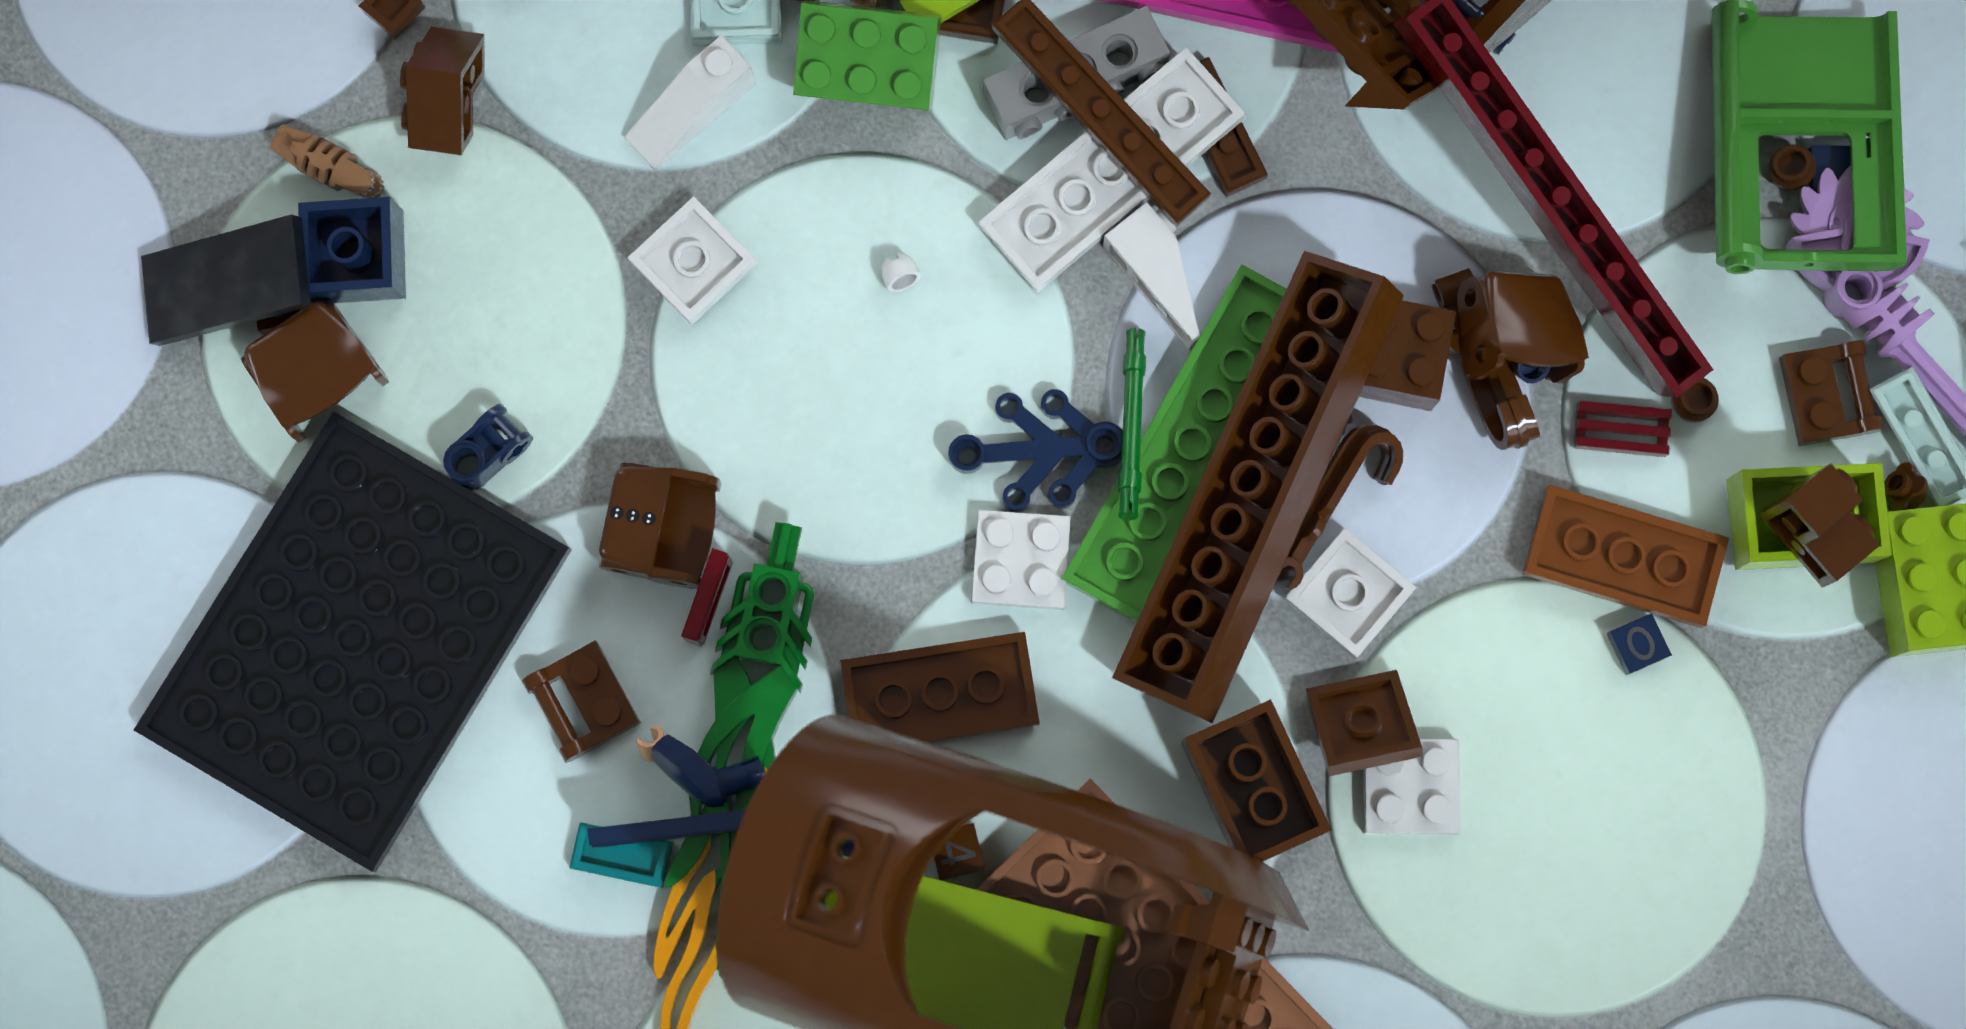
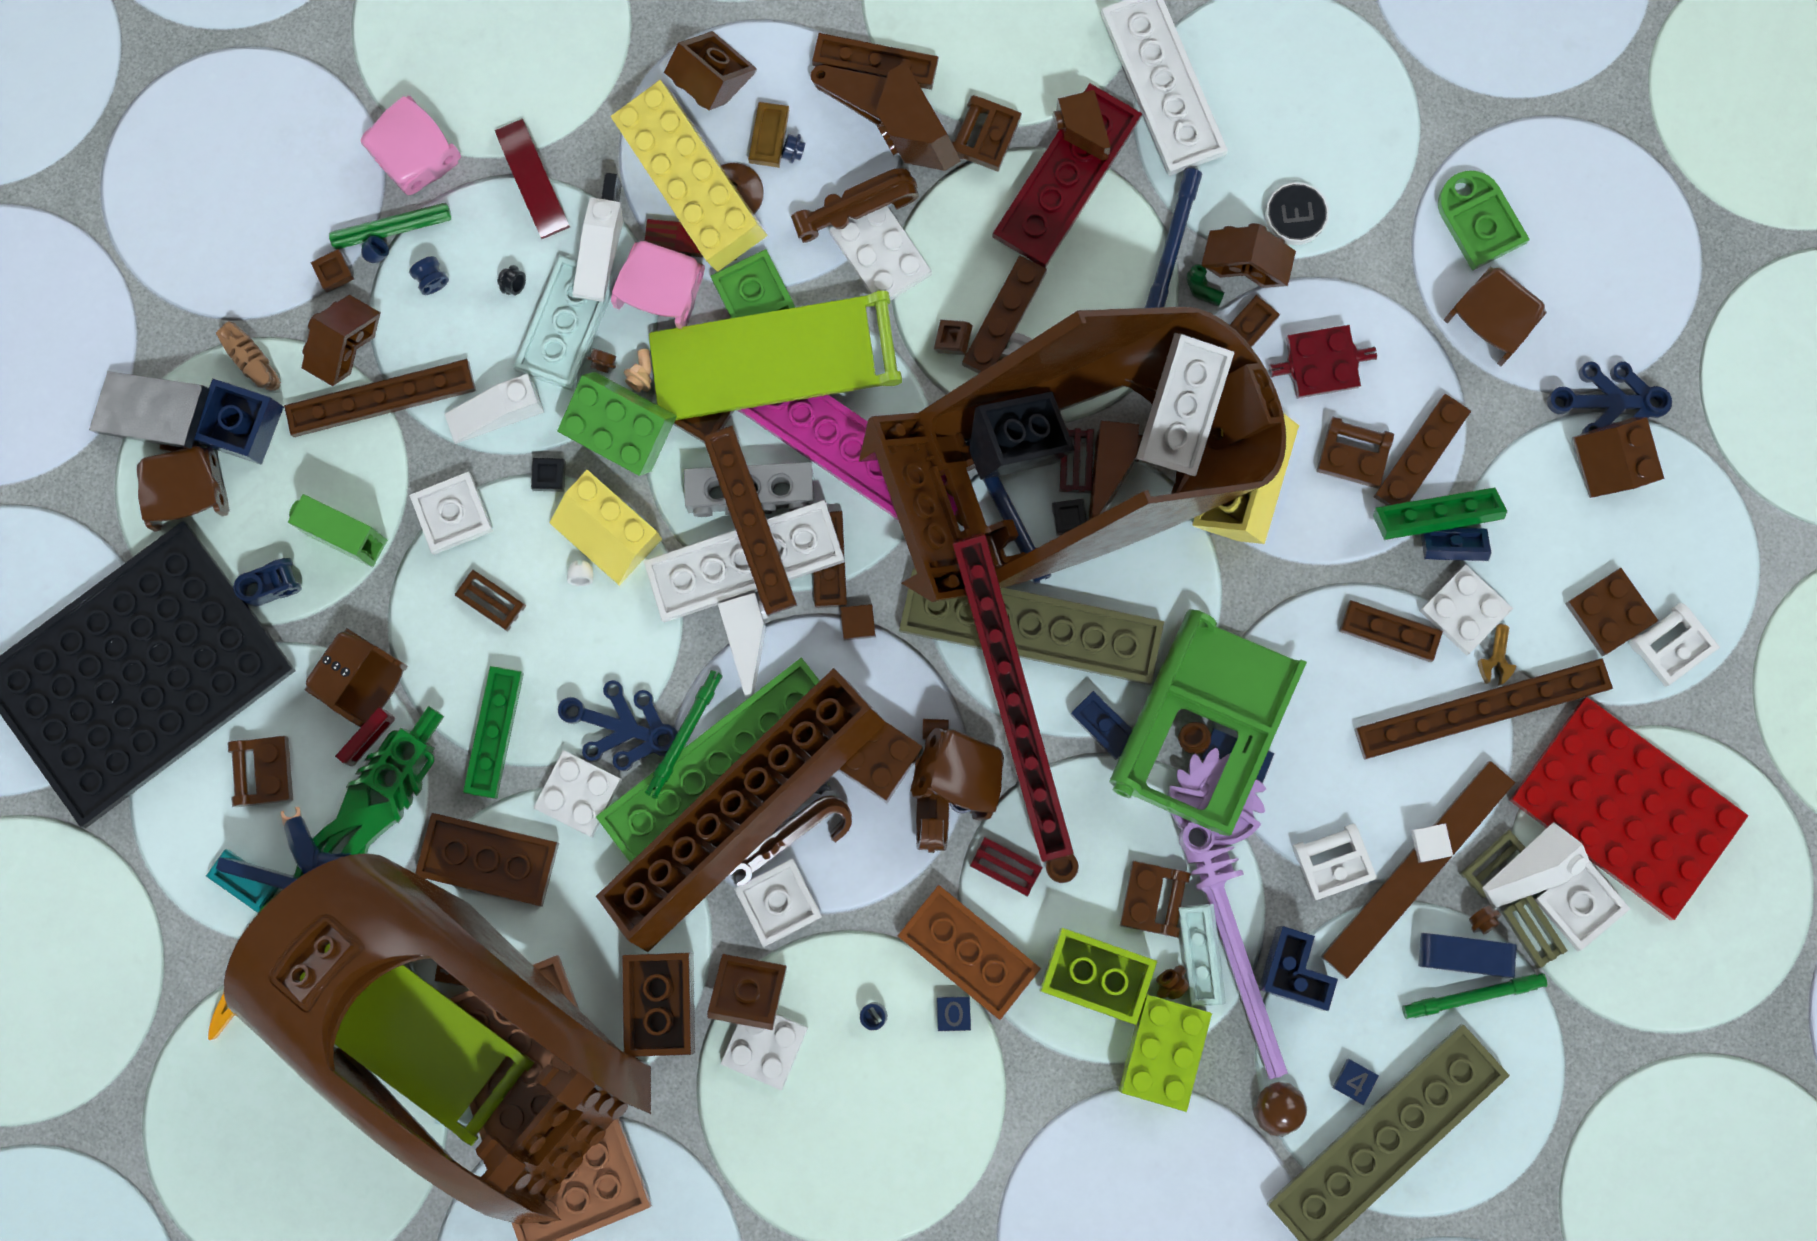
camera: 25 degrees right, 0 degrees up
reddish brown brick [1760,463,1880,588] -> none
none -> reddish brown tile [284,359,476,437]
none -> bright green brick [288,494,388,568]
none -> reddish brown tile [455,569,526,632]
none -> green plate [463,666,524,799]
none -> black tile [531,458,566,492]
none -> light yellow slope [549,470,662,586]
none -> reddish brown tile [840,604,876,641]
none -> dark blue hinge [860,1002,888,1030]
none -> olive plate [899,568,1164,685]
none -> dark blue plate [1070,691,1133,760]

